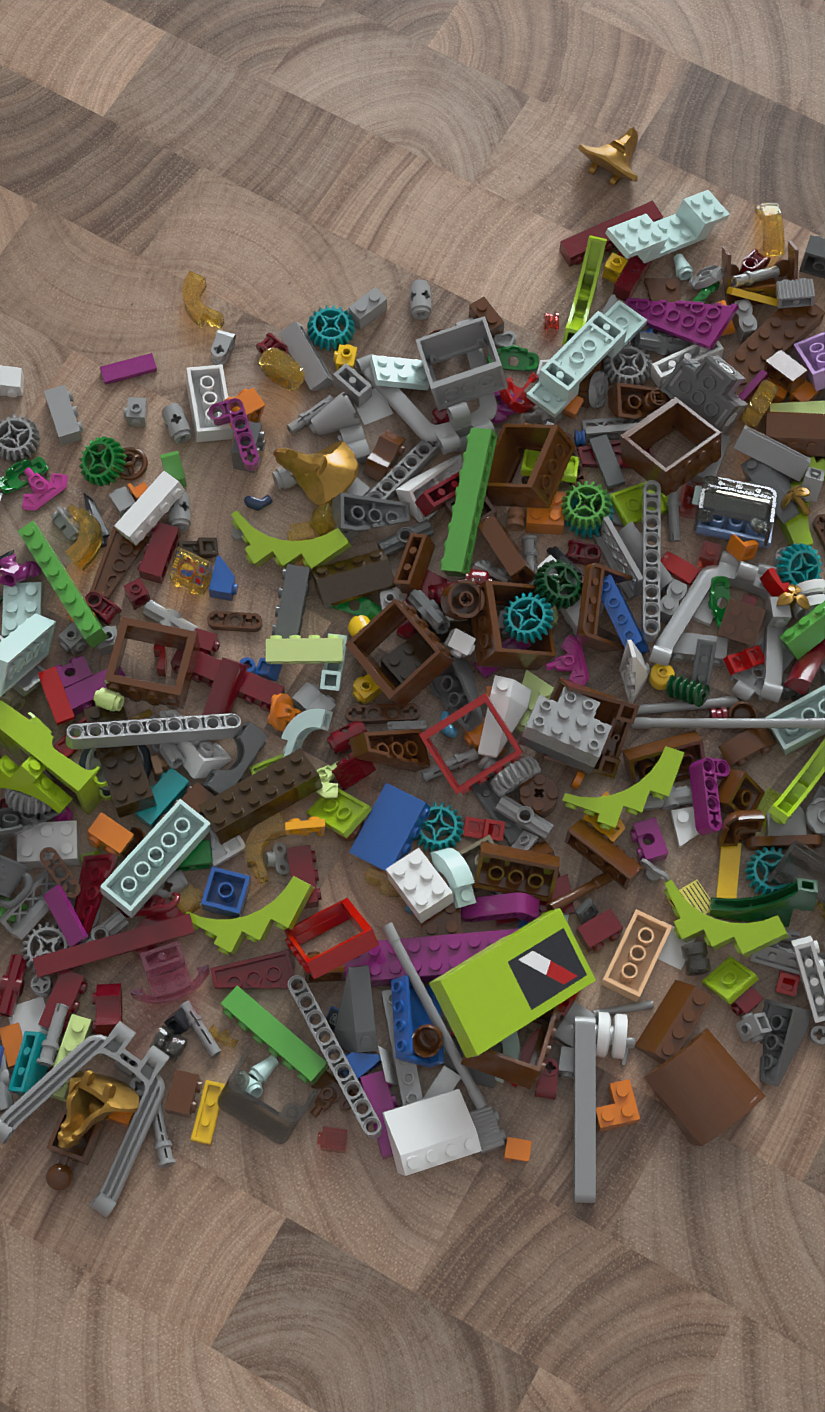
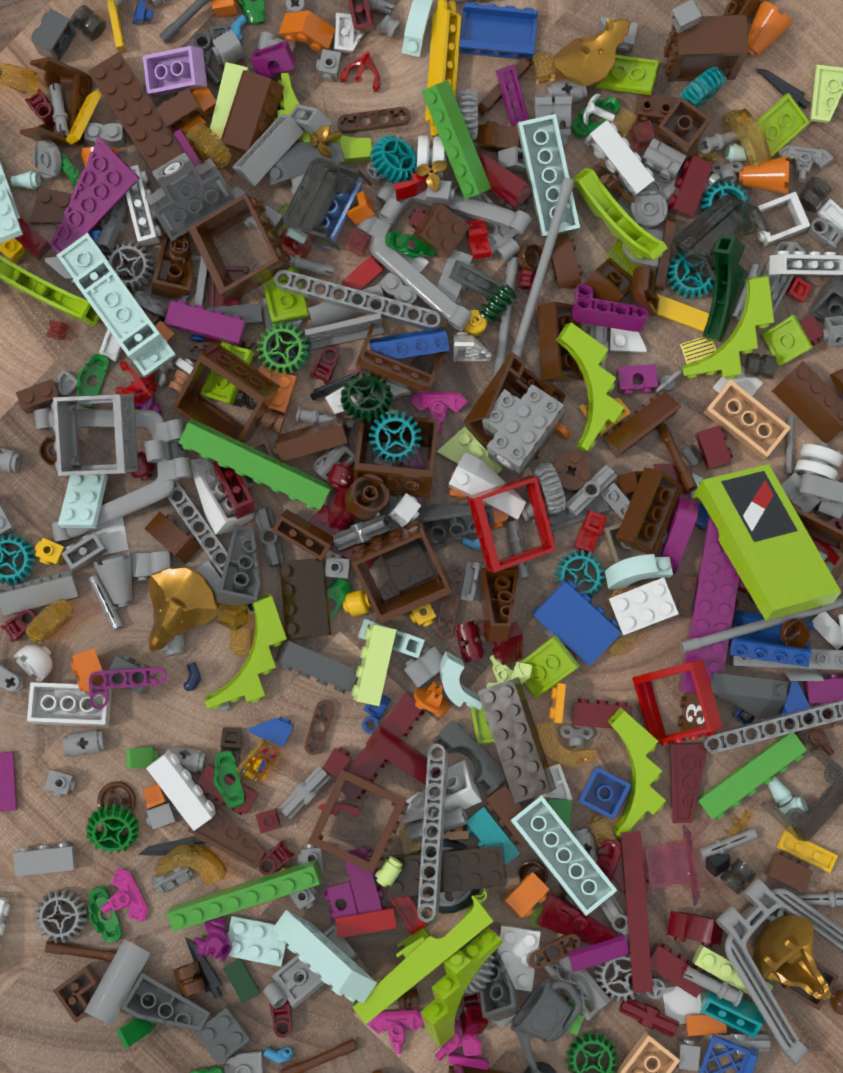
camera: 75 degrees left, 15 degrees up
light grey brick [776,278,815,308] -> none
none -> white cylinder [14,644,53,682]
none -> magenta brick [164,300,247,346]
none -> green piece [213,751,244,808]

